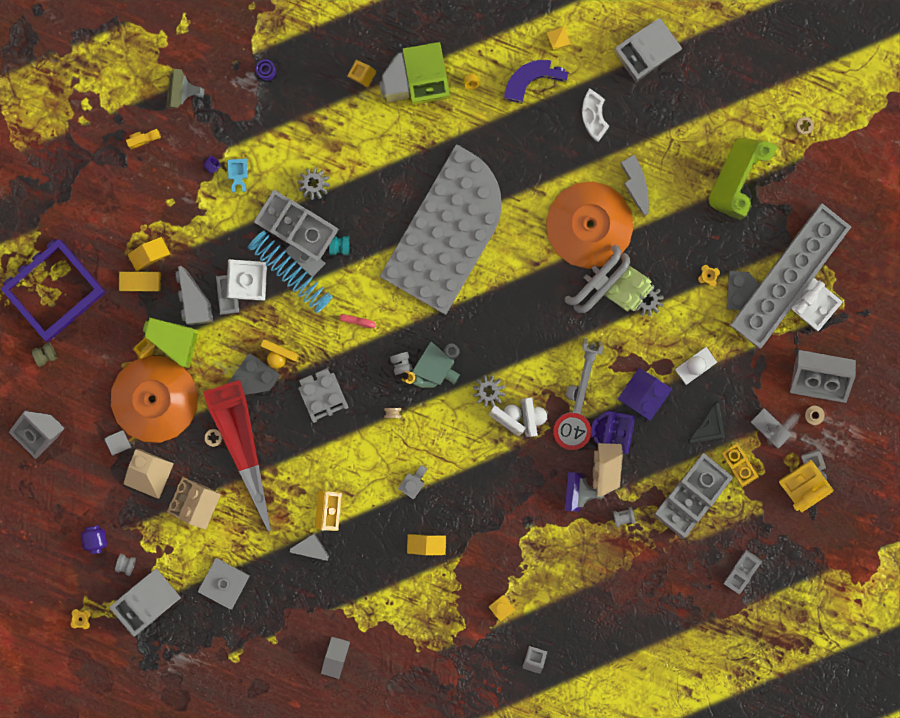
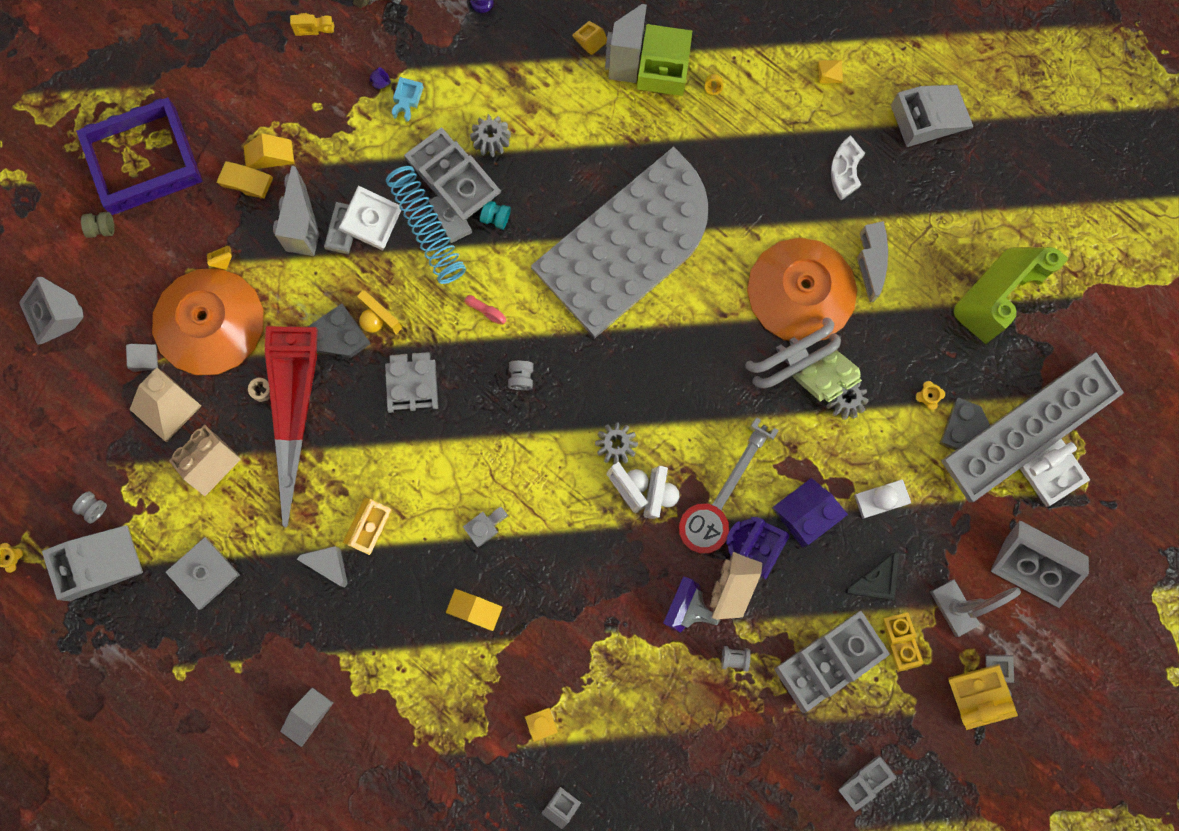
camera: 10 degrees right, 10 degrees down
dark purple head [81,525,107,554] -> none
lime slope [143,318,199,368] -> none
tan bush [384,408,401,418] -> none
sand green torso [401,342,460,388] -> none
dark purple arch [504,60,569,104] -> none
light grey hinge [565,385,579,401] -> none
tan bush [795,117,814,135] -> none
tan plate [805,406,825,425] -> none

